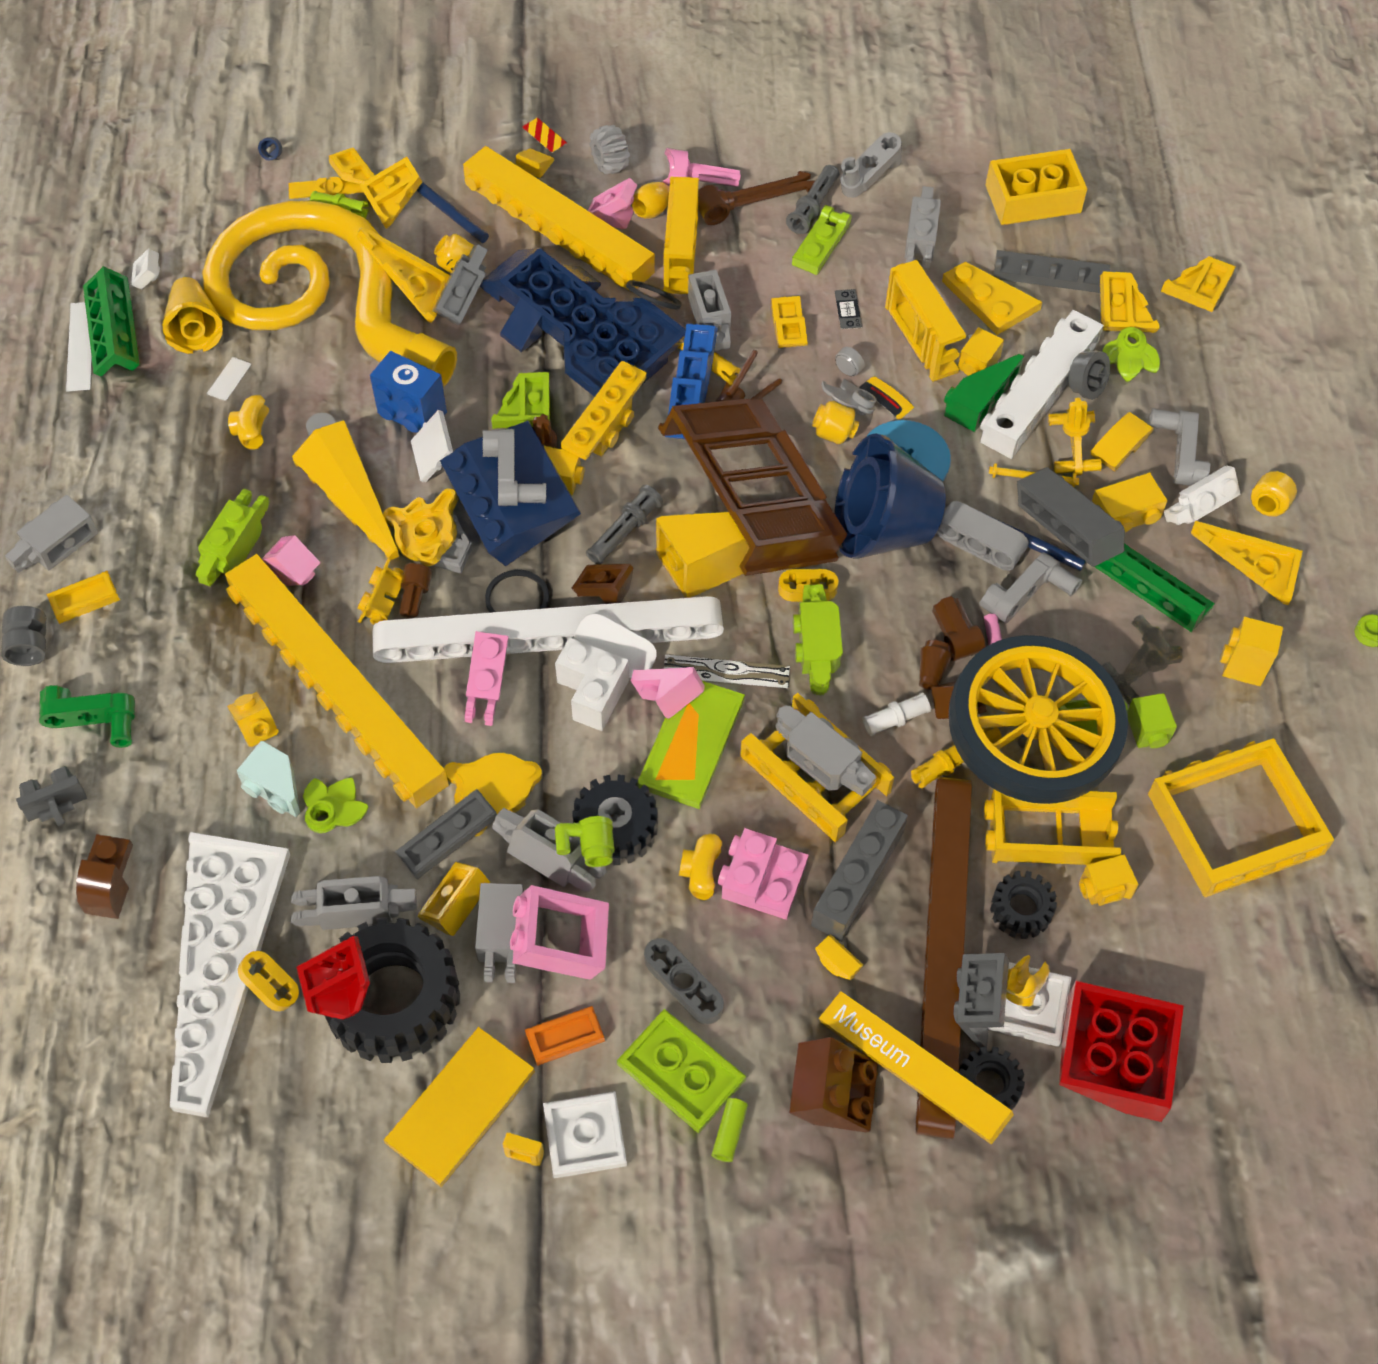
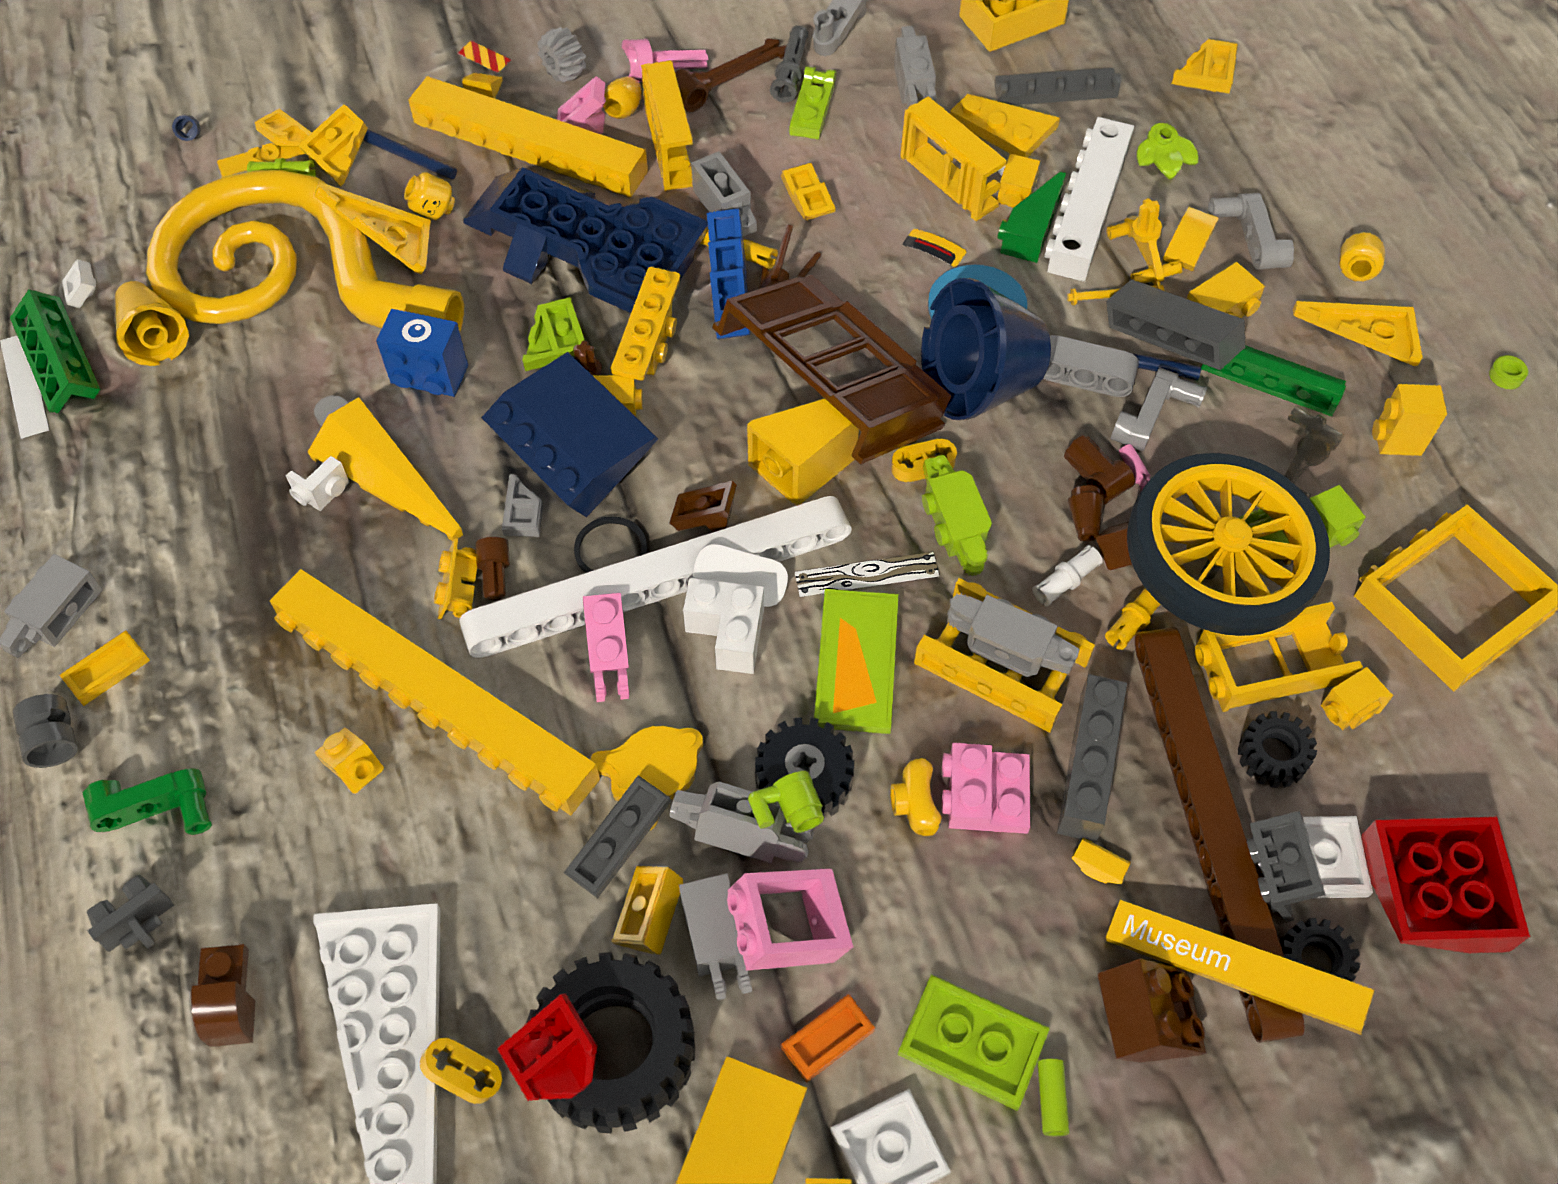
camera: 15 degrees left, 0 degrees up
lime hinge [196,489,270,587] -> none
white sticker [207,357,251,401] -> none
yellow piece [228,395,269,450] -> none
light aqua slope [237,740,300,817] -> none
bright pink brick [262,535,320,586] -> none
light grey hinge [291,876,417,930] -> none
lime plate [303,778,369,833] -> none
yellow tile [383,488,459,566] -> none
white piece [411,410,453,483] -> none
dark grey hinge [432,244,488,325] -> none
light grey beam [483,429,546,506] -> none
dark grey pin [586,485,663,565] -> none
black piece [626,280,682,310] -> none
bright pink slope [631,667,705,719] -> none
dark grey beam [644,938,724,1024] -> none
yellow head [812,400,859,444] -> none
light grey plate [821,379,877,415] -> none
sticker [835,289,862,329] -> none
light grey piece [835,346,865,377] -> none
yellow piece [1006,955,1050,1006] -> none
dark grey piece [1068,350,1110,400] -> none
yellow wing [1100,271,1160,333] -> none
white hinge [1164,466,1241,525] -> none
none -> white bracket [286,456,350,511]

